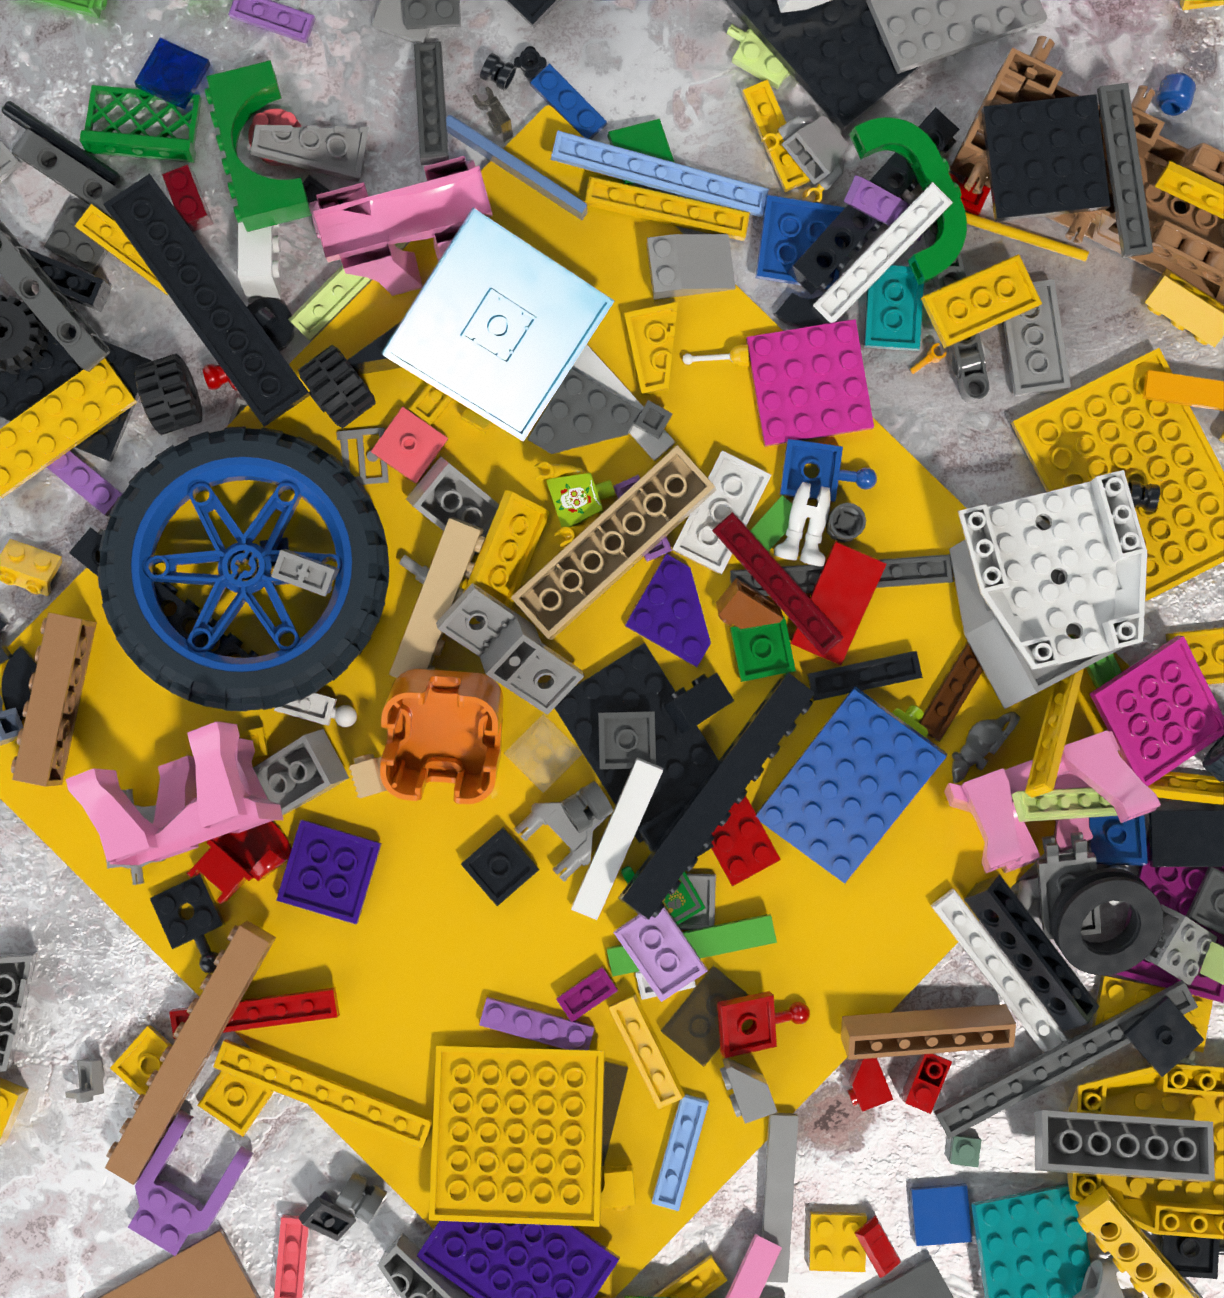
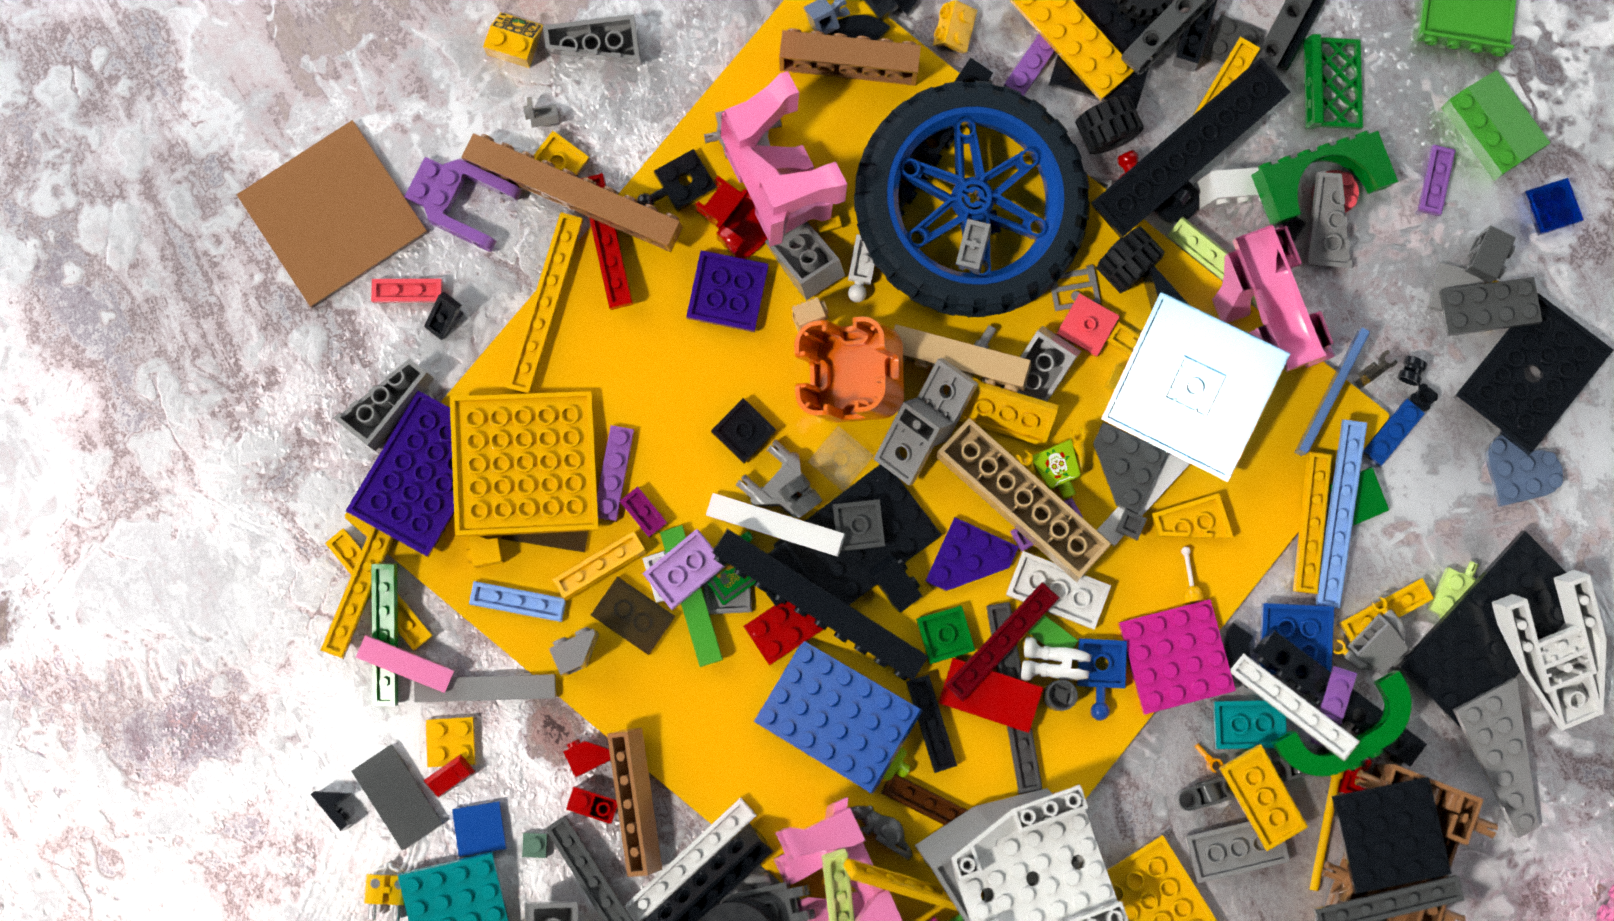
camera: 85 degrees right, 5 degrees down
clear blue plate [134,38,210,109] -> none
dark red brick [162,164,214,232] -> none
yellow tile [197,1071,275,1137] -> none
dark grey wheel [334,1171,387,1224] -> none
dark grey tile [414,42,449,165] -> none
light grey slope [647,234,736,300] -> none
dark orange slope [716,578,783,629] -> none
red plate [717,991,810,1058] -> none

